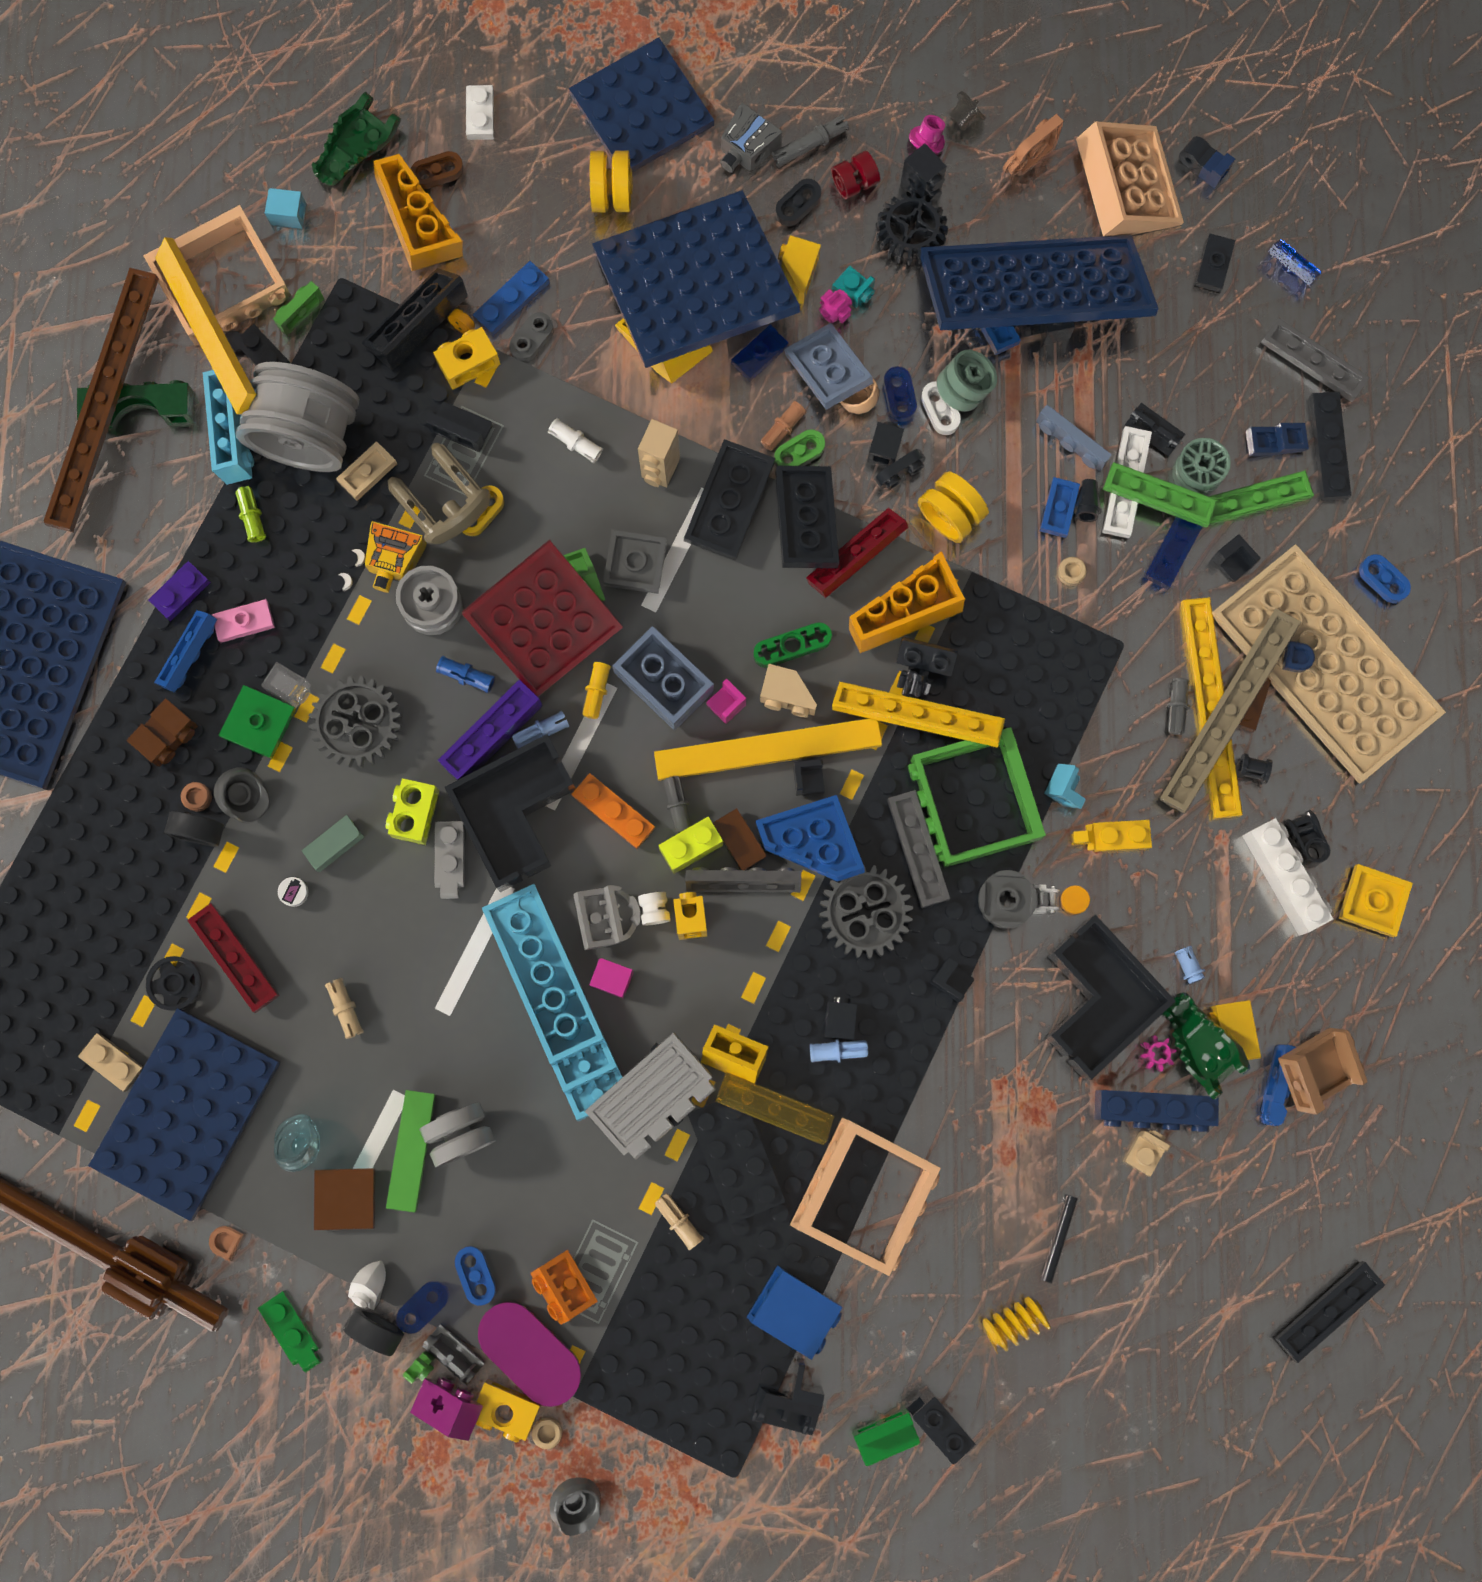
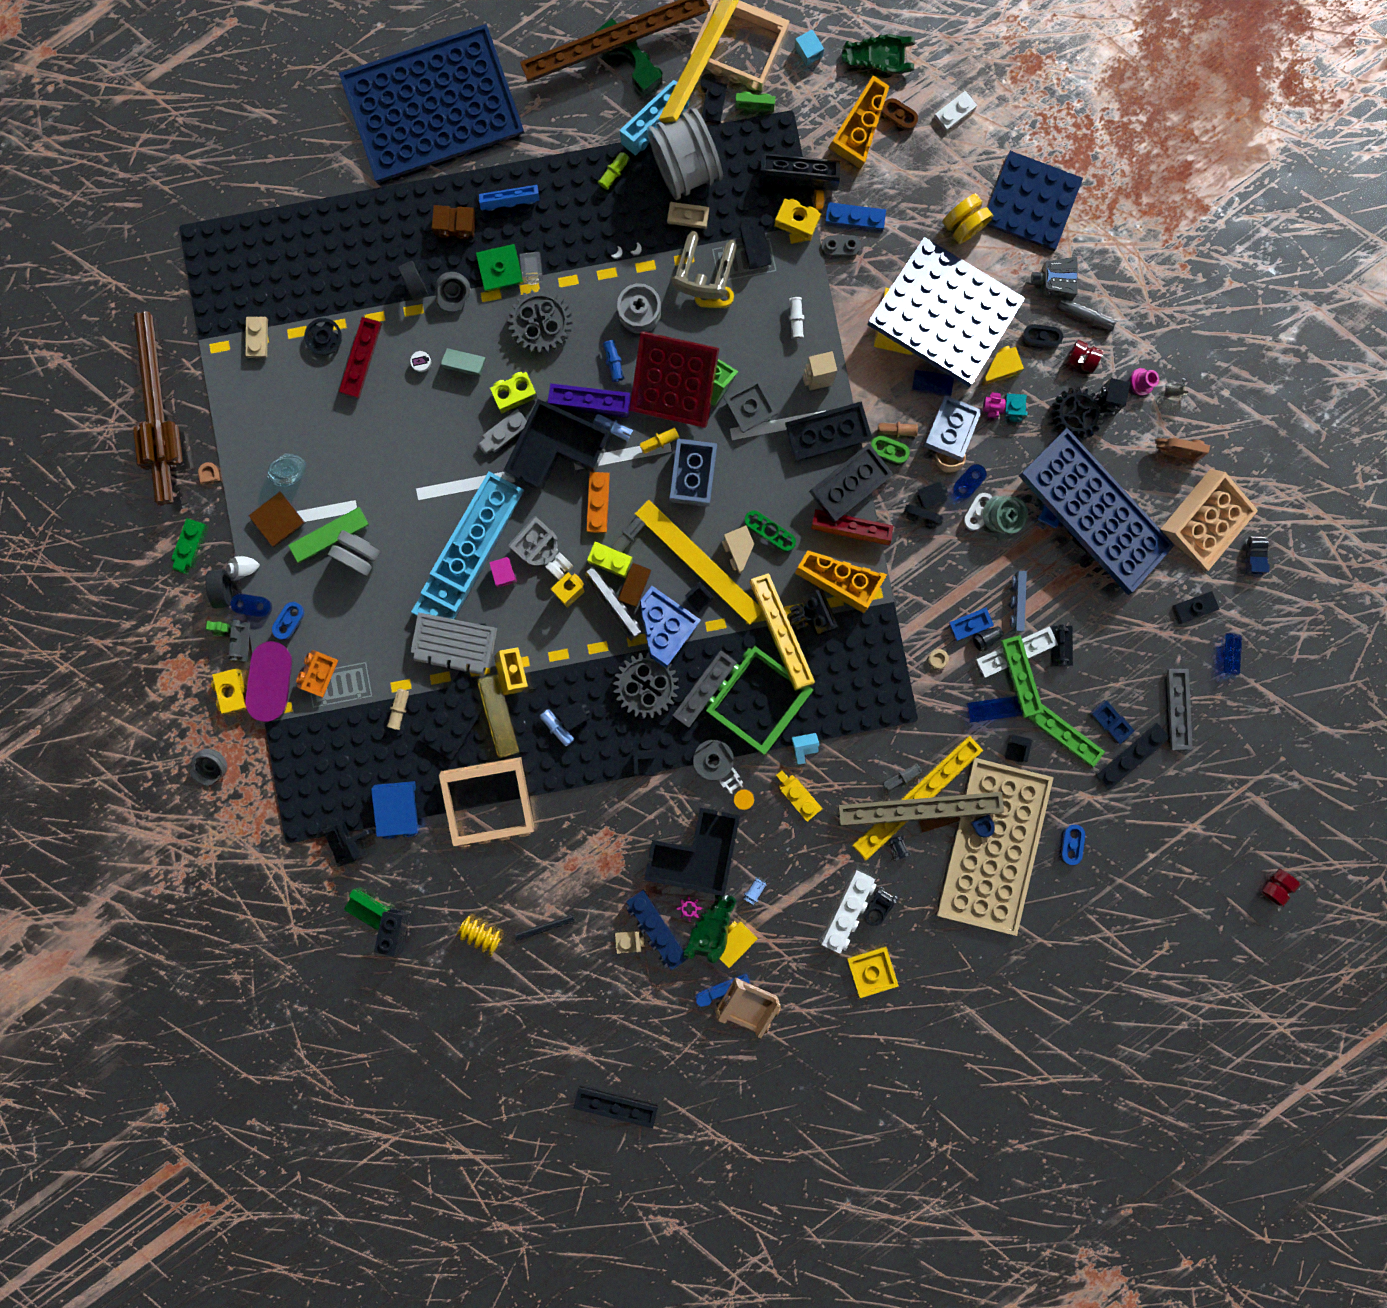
camera: 55 degrees right, 5 degrees up
dark blue plate [88,1008,281,1221] -> none
dark purple plate [148,561,211,621] -> none
nougat tile [181,782,212,812] -> none
bright pink plate [212,599,275,643] -> none
tan pin [325,978,364,1039] -> none
torso [365,521,427,593] -> none
magenta brick [410,1377,483,1441] -> none
tan tile [532,1417,563,1449] -> none
dark pink panel [706,679,746,724] -> none
yellow wheel [917,471,989,543] -> none
sand green wheel [1172,438,1231,496] -> none

